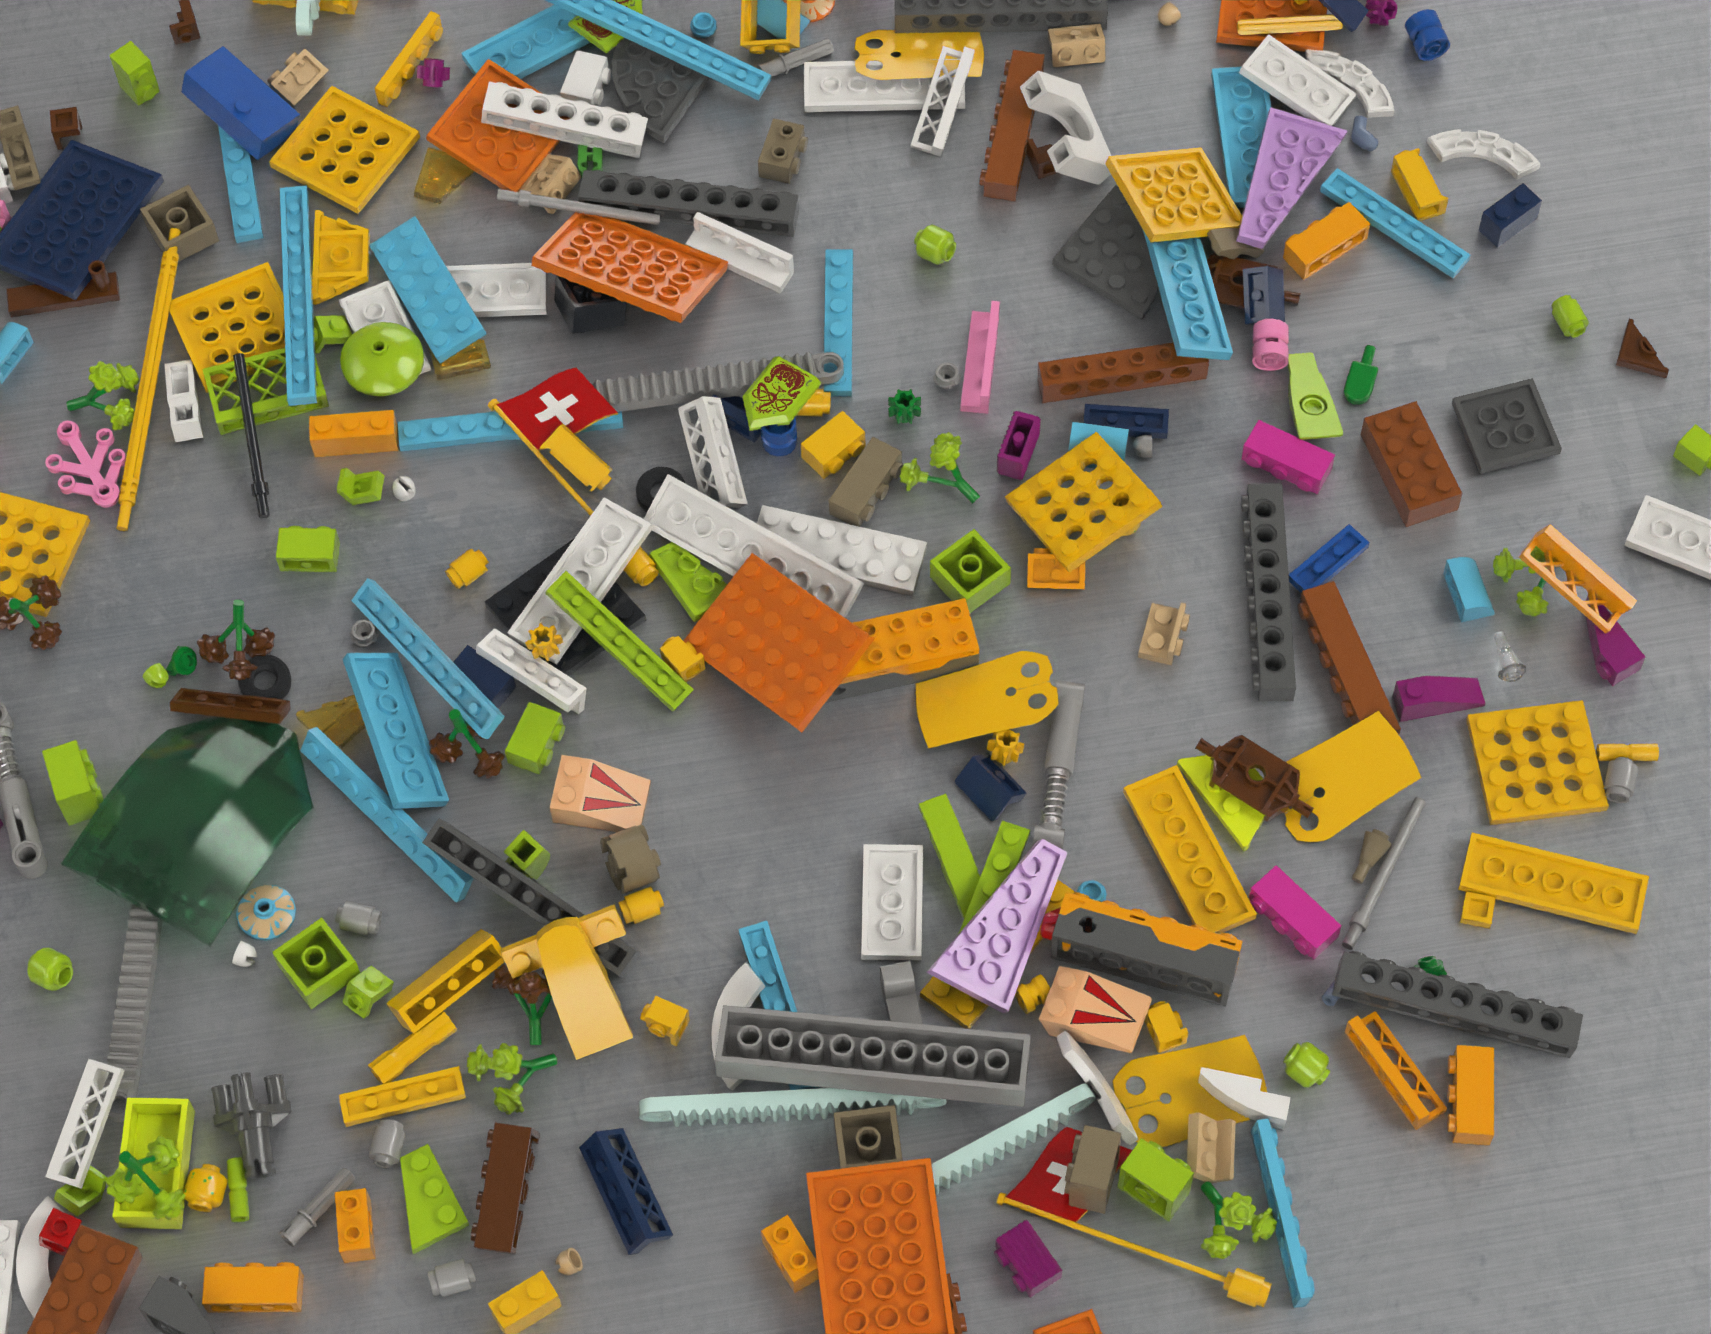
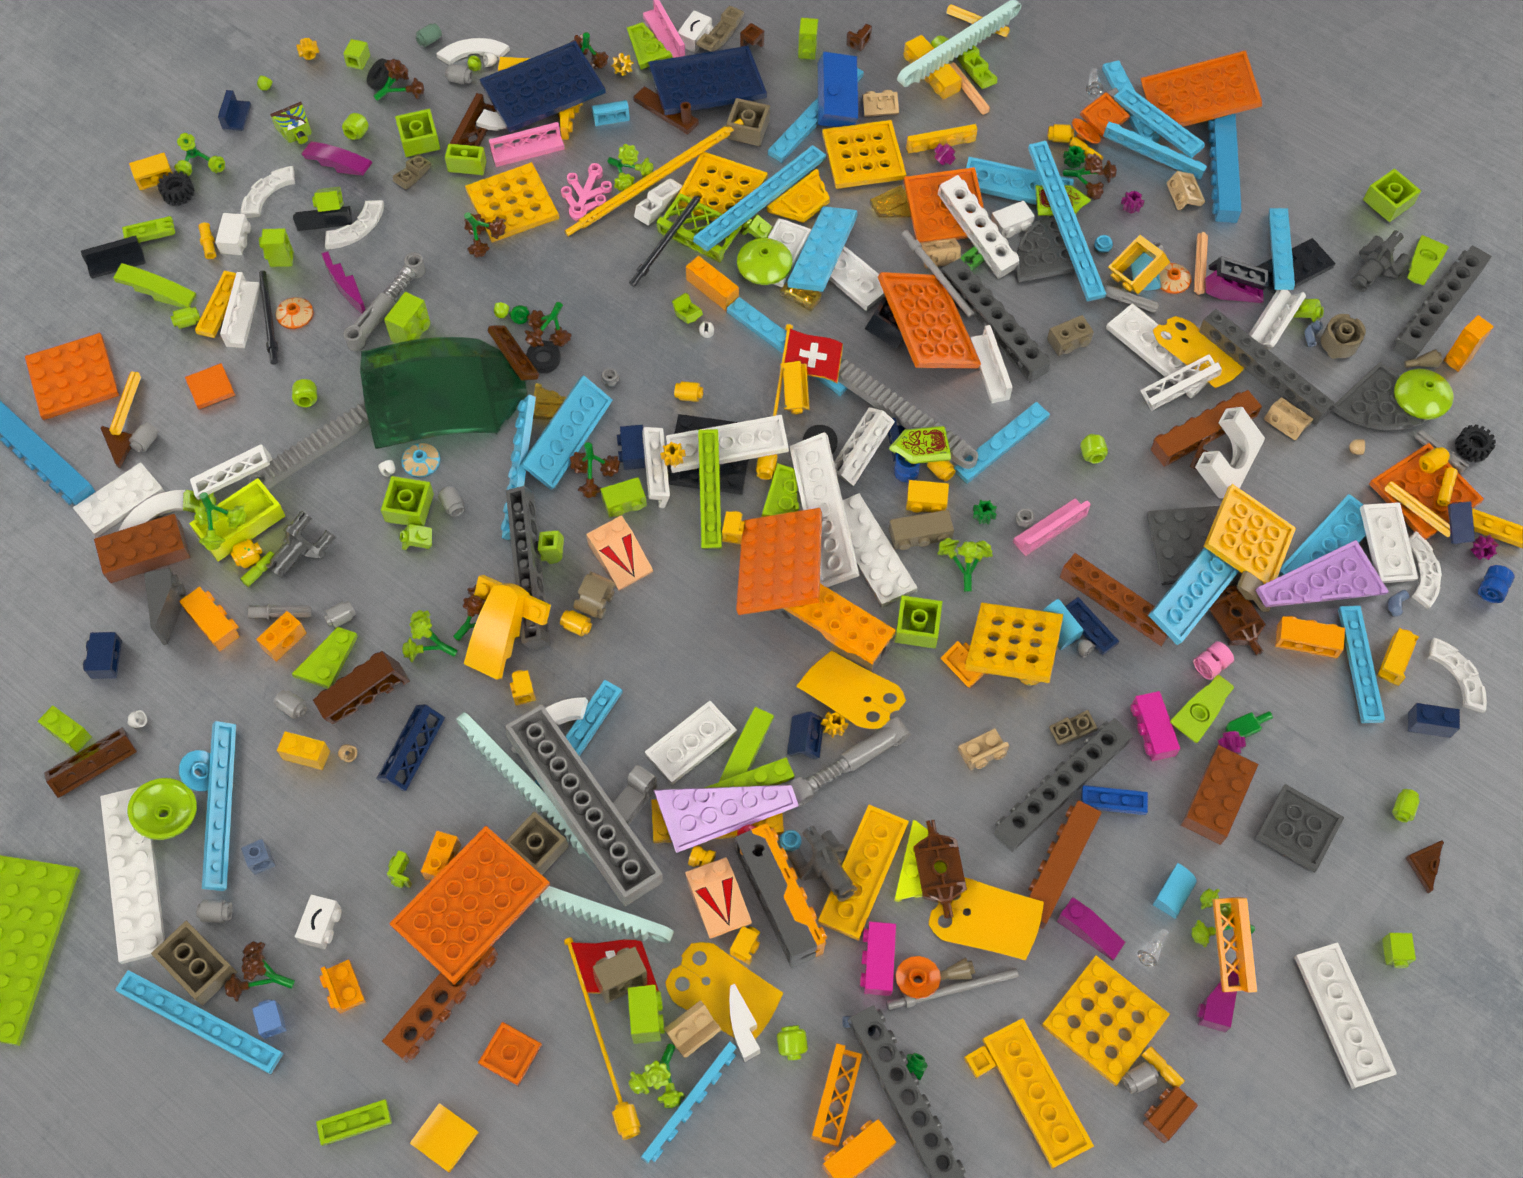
camera: 45 degrees right, 0 degrees up
red brick [39,1208,82,1256] -> none
lime brick [276,526,340,572] -> none
yellow plate [339,1066,466,1127] -> none
medium azure plate [351,578,505,739] -> none
yellow axle [368,1011,457,1084] -> none
yellow brick [386,929,505,1034] -> none
magenta brick [994,1220,1062,1298] -> none
magenta brick [997,411,1041,480] -> none
white tile [1057,1030,1139,1145] -> none
dark blue panel [1243,266,1285,325] -> none
none -> lime bracket [387,850,412,888]
none -> dark grey wheel [788,826,857,902]
none -> orange dish [895,956,941,999]
none -> dark tan slope [1049,710,1098,746]
none -> dark orange brick [1143,1086,1198,1143]
none -> magenta gear [1218,731,1246,754]

